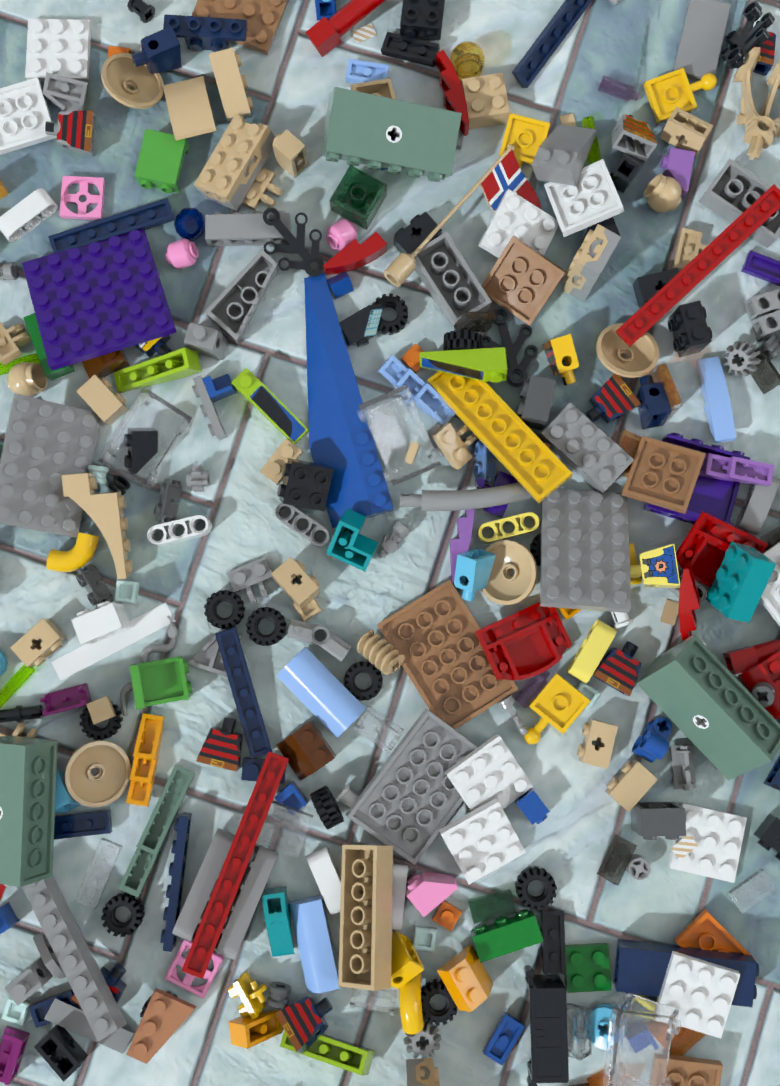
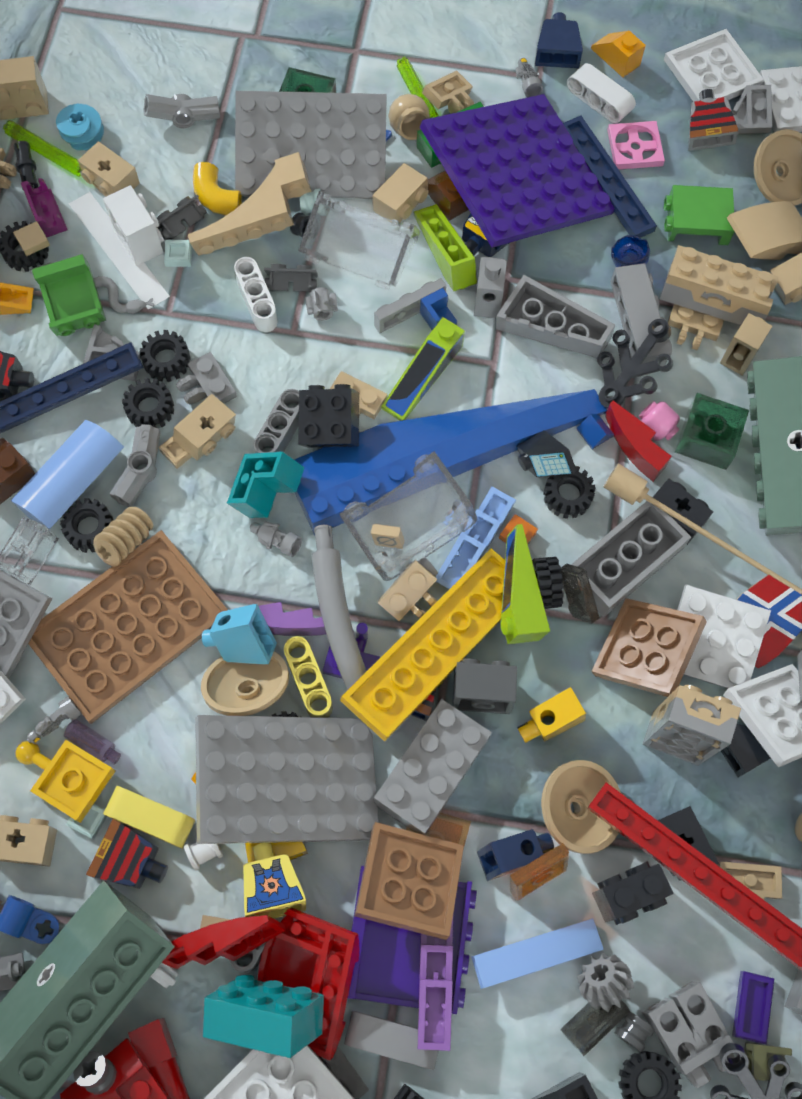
camera: 80 degrees right, 15 degrees down
black slope [124,428,158,474] -> none
bright pink head [165,238,199,270] -> none
medium blue hinge [473,440,496,482] -> none
red slope [475,602,572,681] -> none
black plant [482,307,538,387] -> none
torso [586,373,641,423] -> none

